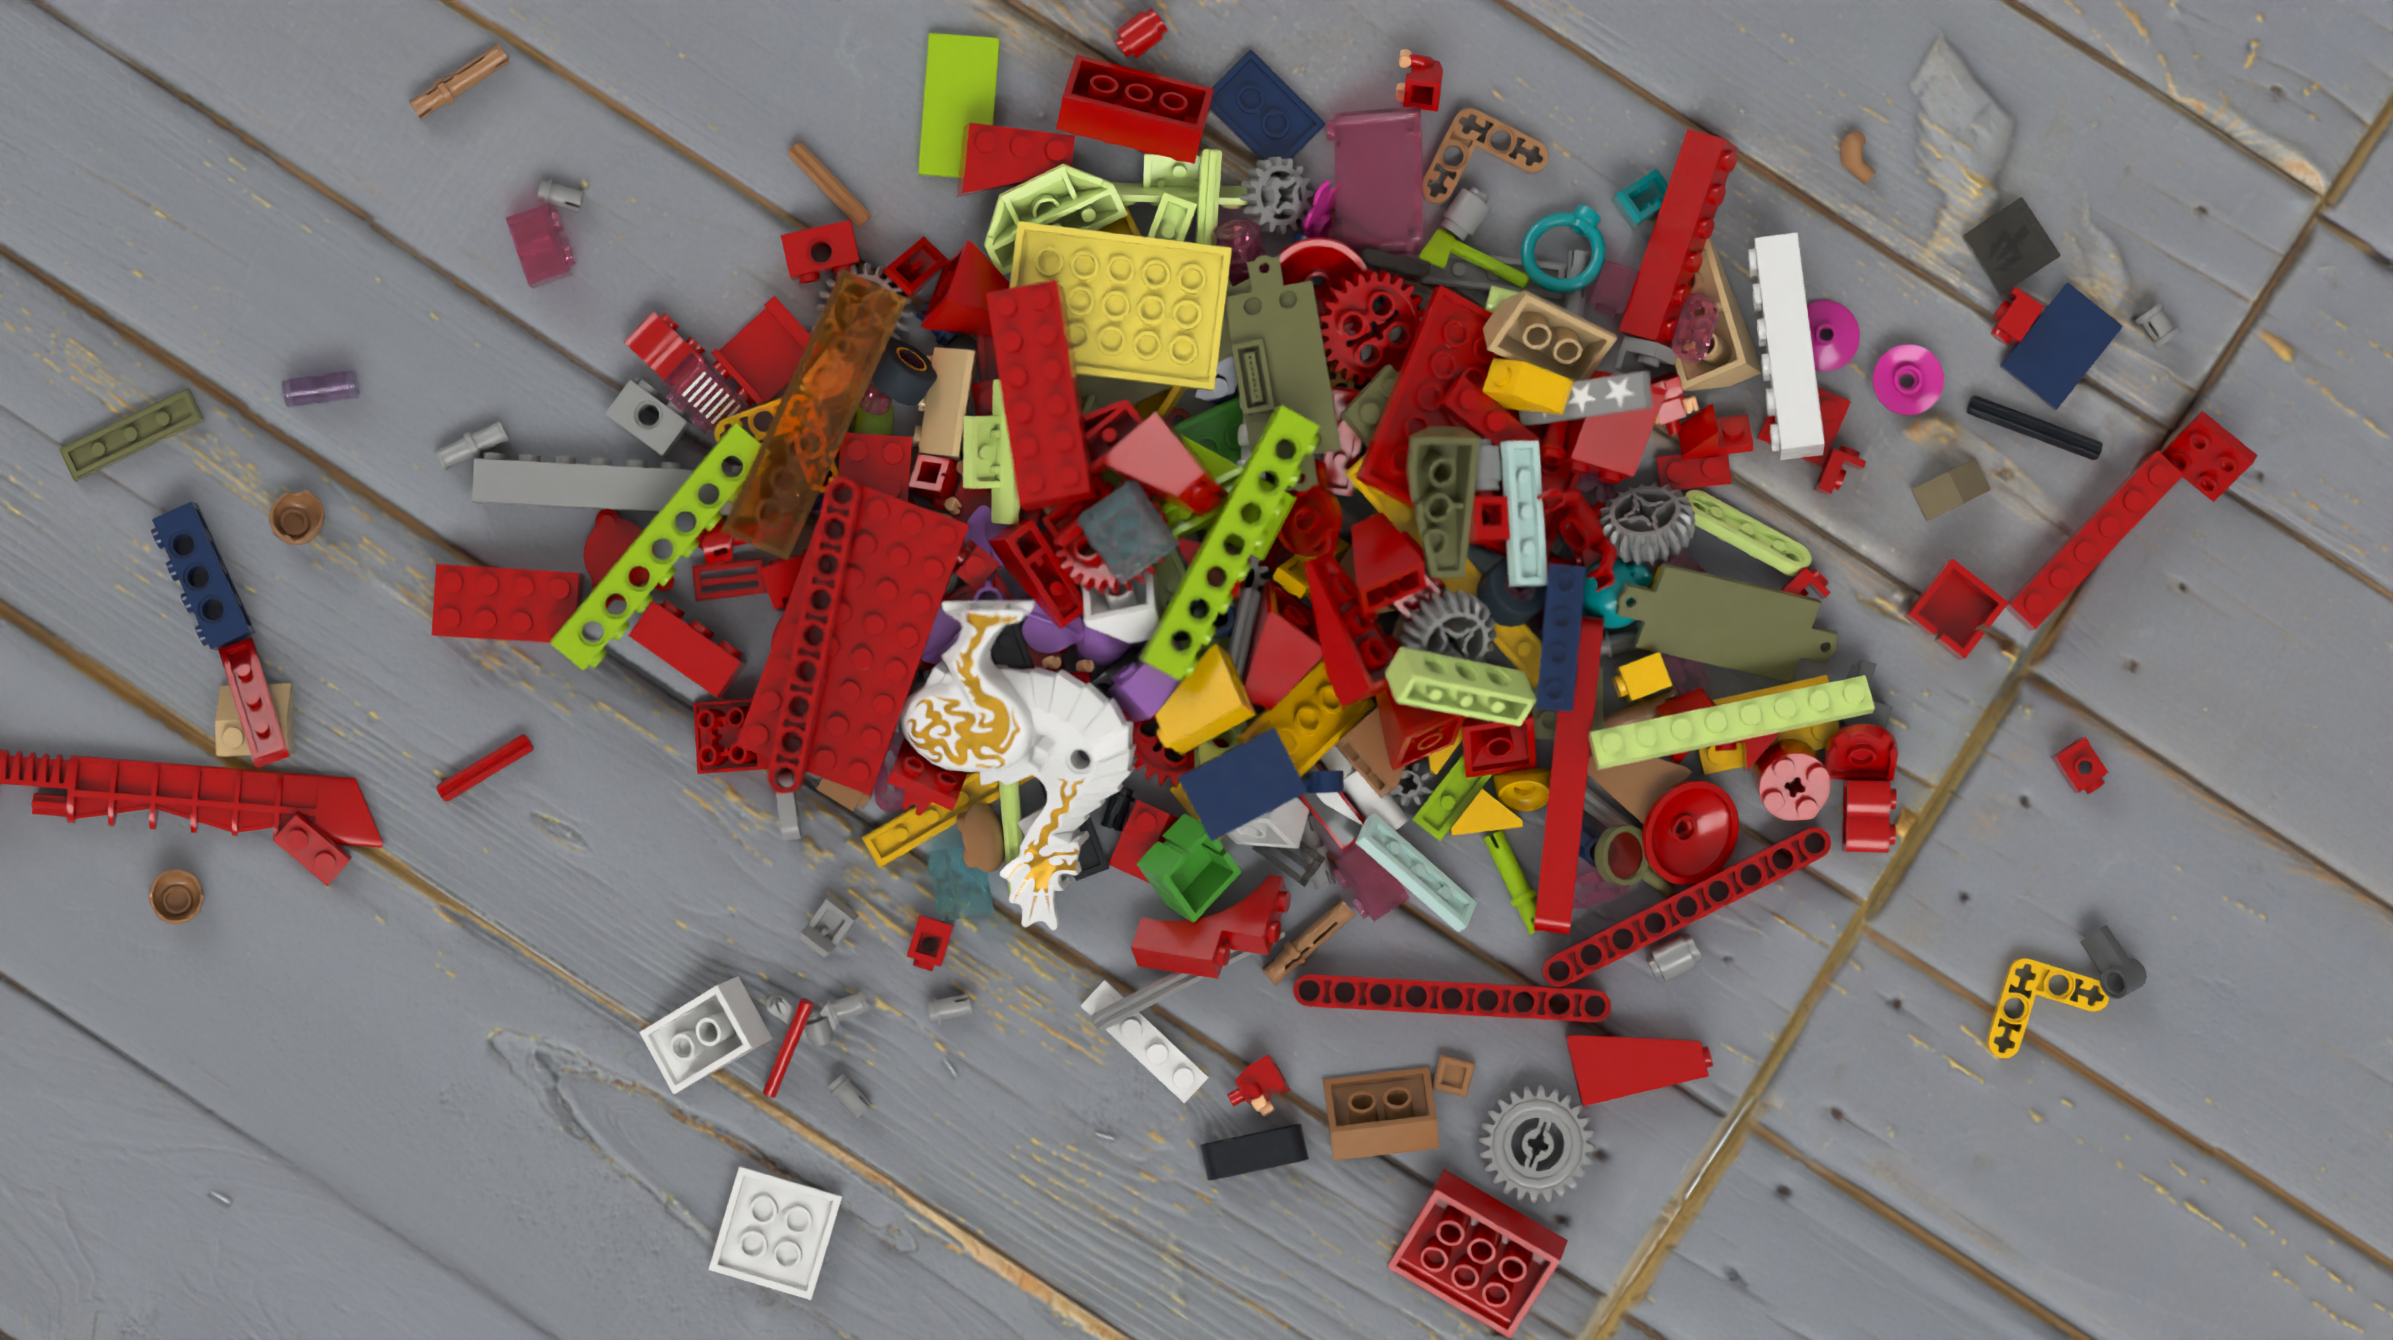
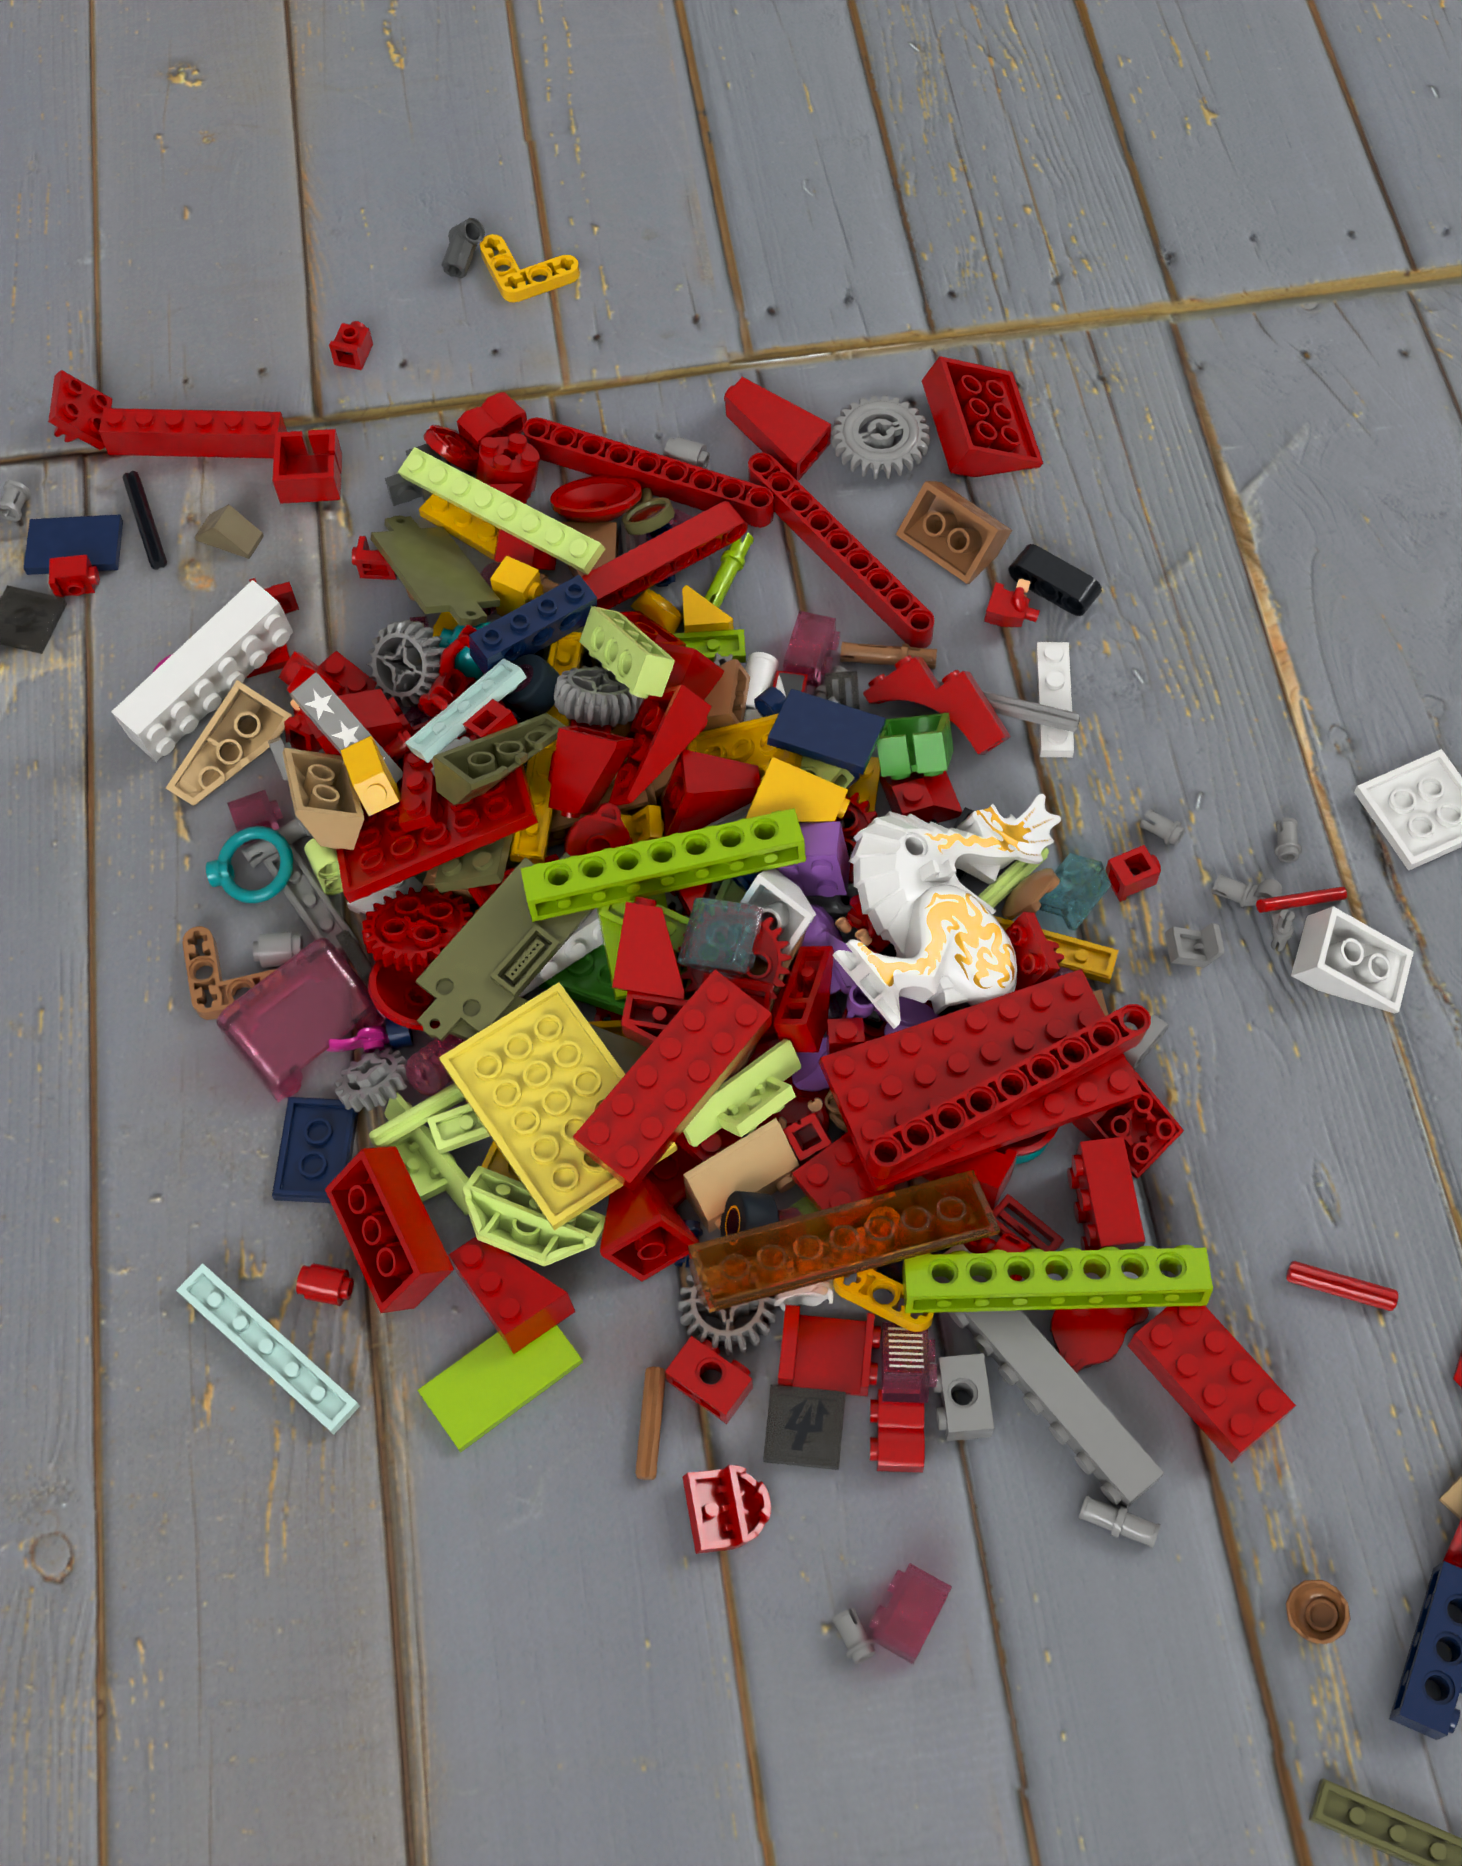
camera: 130 degrees left, 25 degrees down
clear purple brick [281,369,359,408] -> none
medium nougat pin [409,43,510,120] -> none
red slope [883,236,949,301] -> none
light aqua plate [1355,813,1477,932] -> none
red piece [1395,49,1443,112] -> none
lime piece [1419,229,1530,288] -> none
medium nougat tile [1432,1054,1475,1098] -> none
teal slope [1612,168,1668,229] -> none
red brick [1618,129,1738,347] -> none
clear pink beam [1672,294,1718,363] -> none
yellowish green plate [1684,490,1812,577] -> none
medium nougat arm [1841,130,1876,185] -> none
dark pink dish [1872,344,1944,416] -> none
none -> red slope [682,1465,771,1554]
none -> clear smoke tile [763,1384,846,1470]

